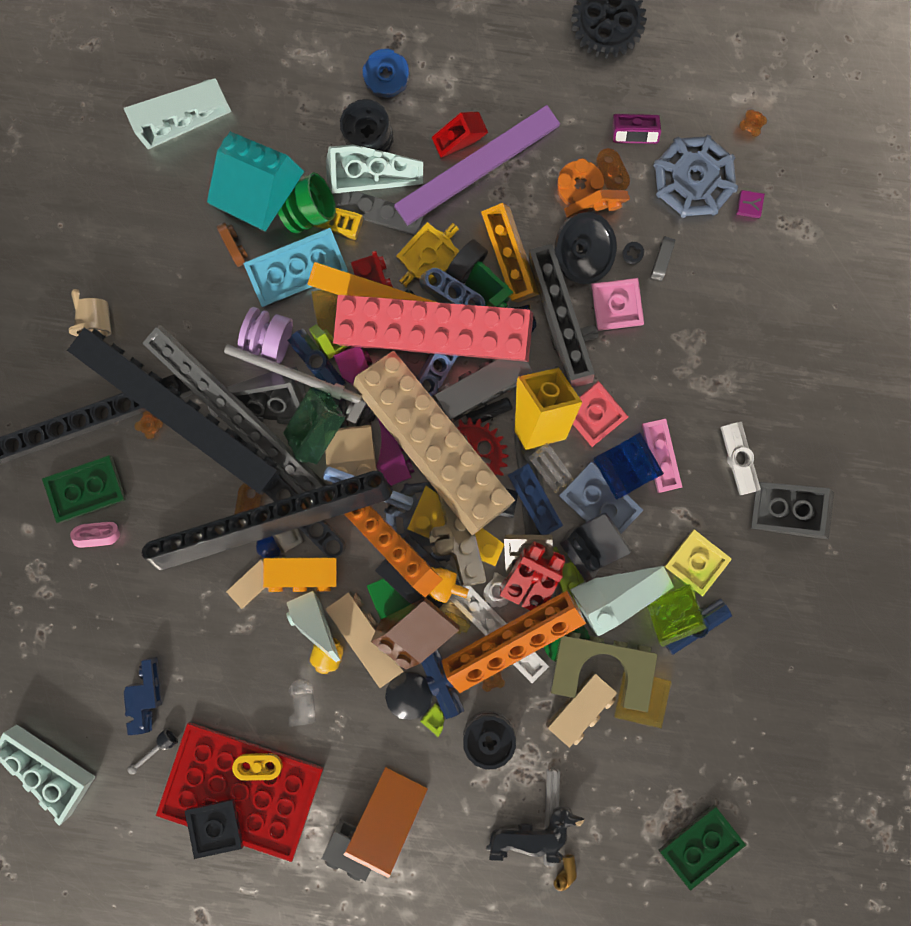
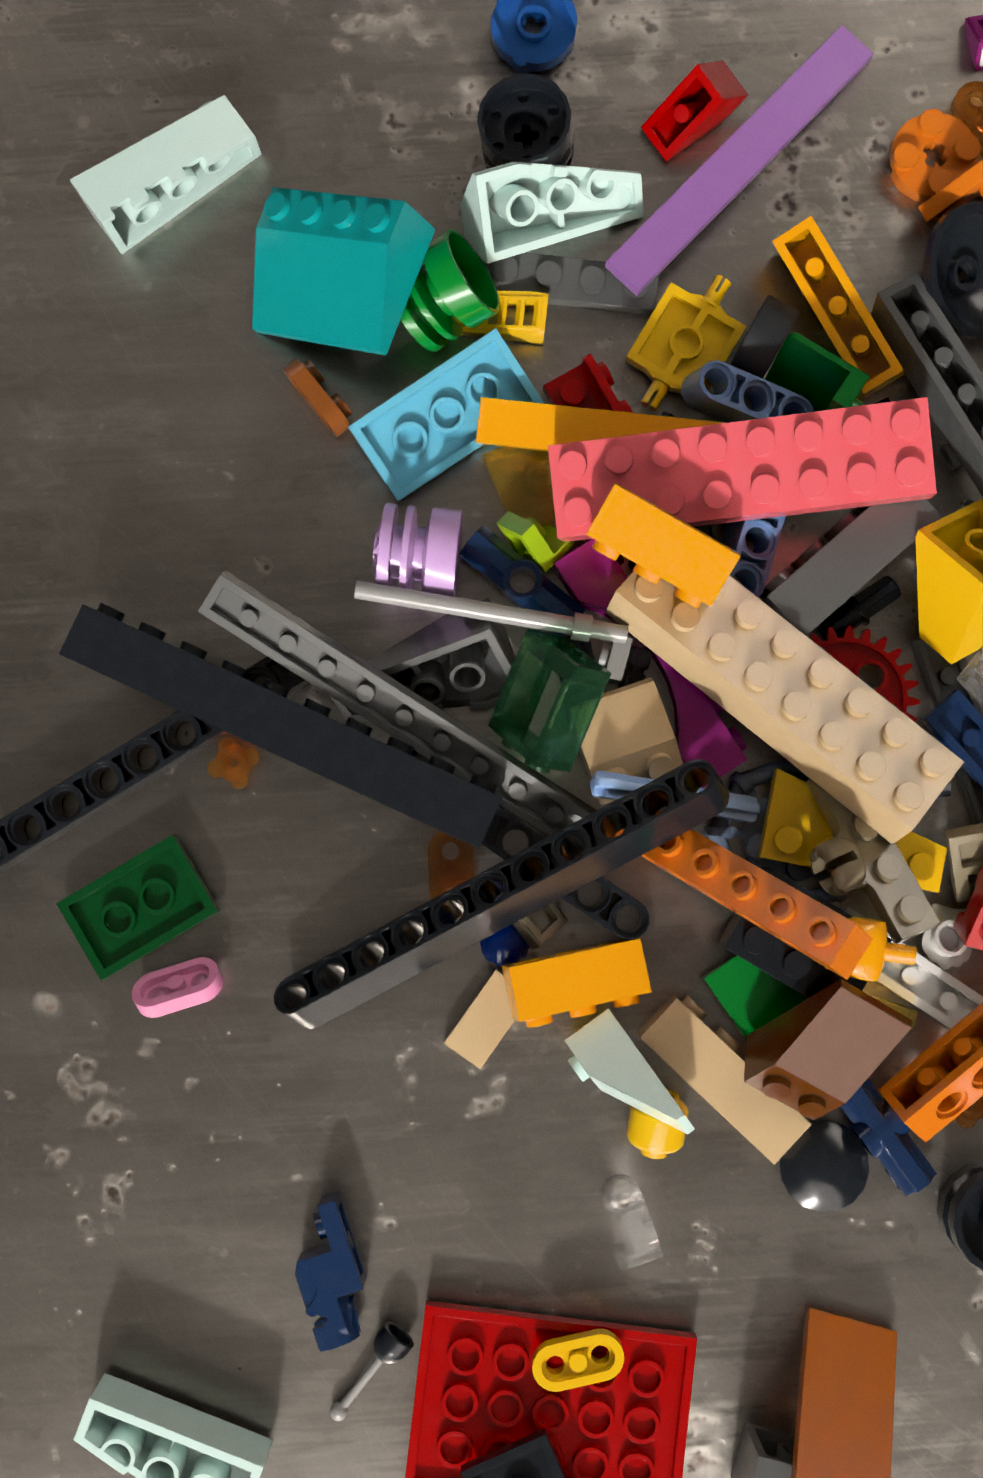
camera: 15 degrees left, 0 degrees up
tan hat [69,289,111,337] -> none
lime tile [420,702,444,737] -> none
none -> light orange brick [586,484,741,608]

